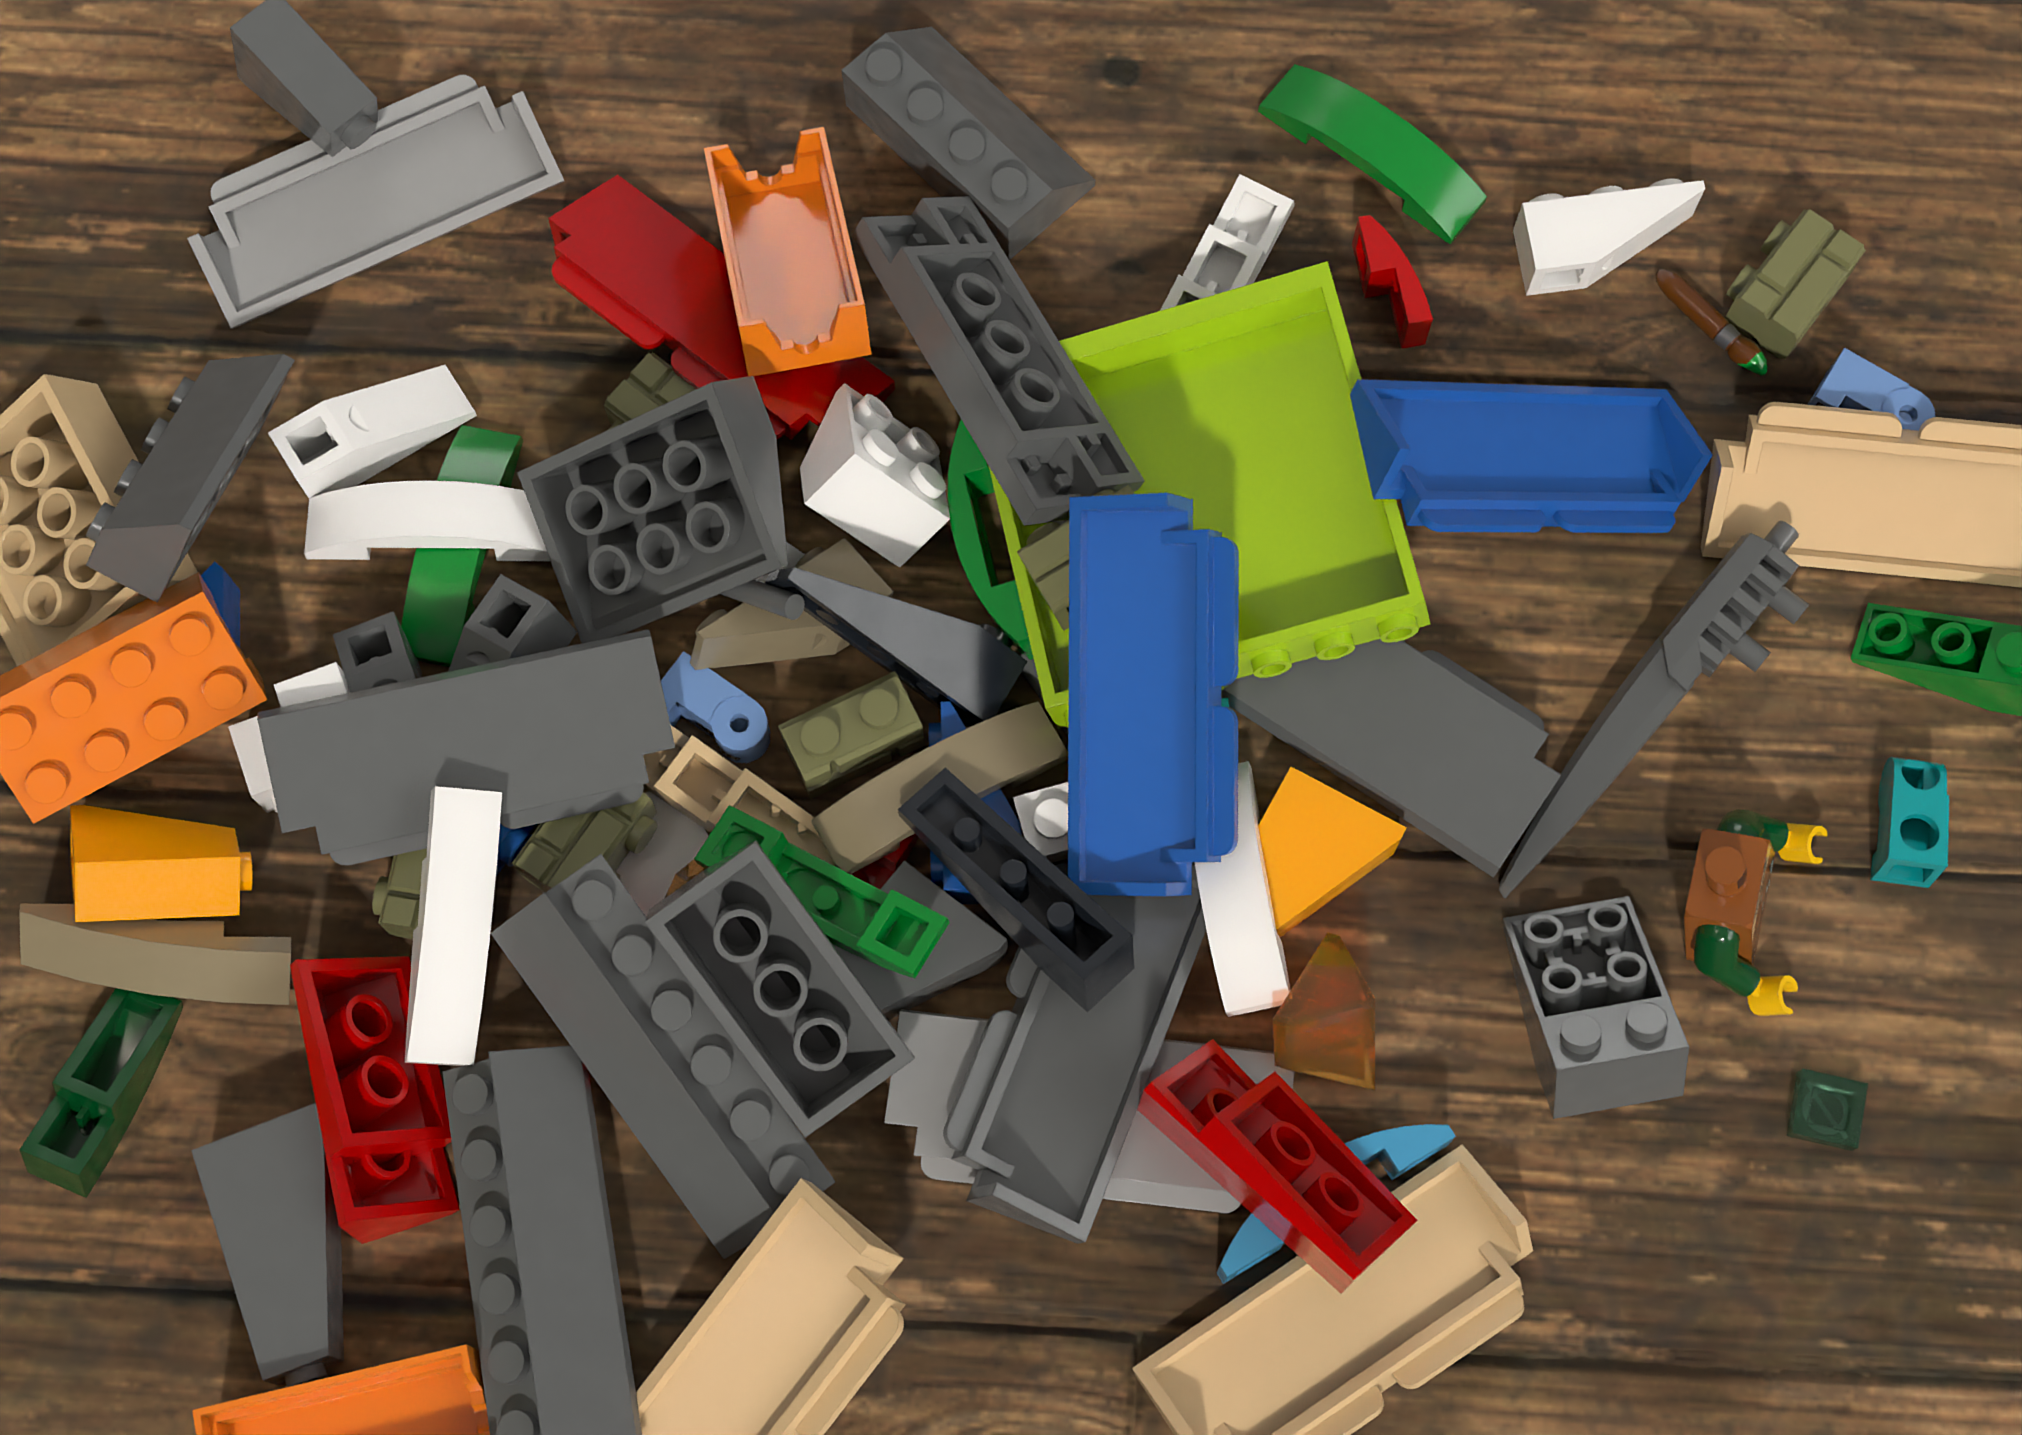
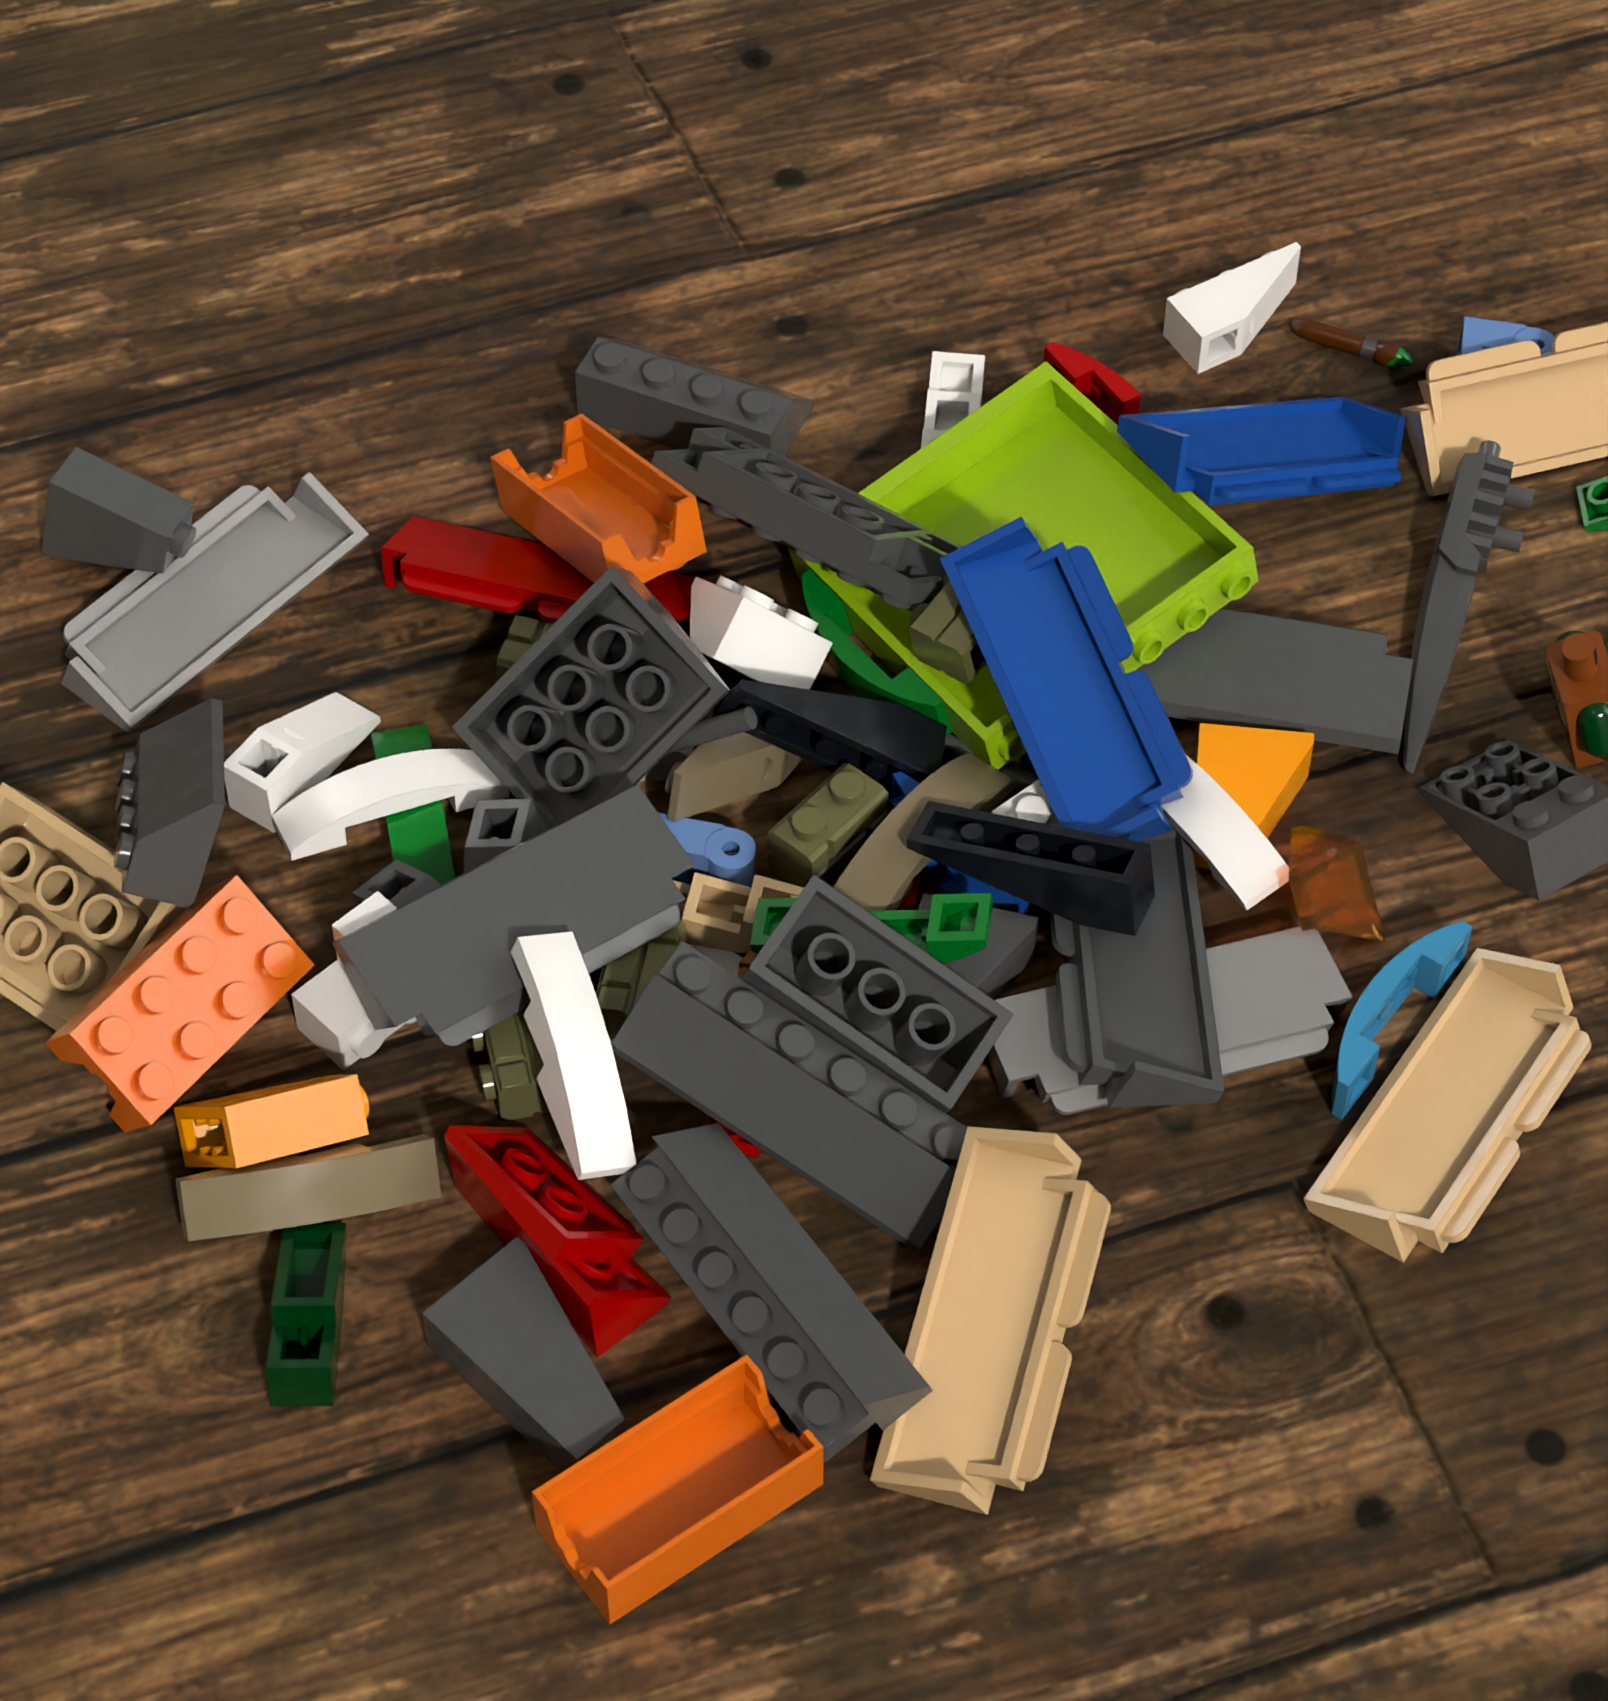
camera: 25 degrees left, 20 degrees down
red slope [1137,1039,1418,1294] -> none
green slope [1258,64,1487,244] -> none
olive brick [1725,209,1866,360] -> none

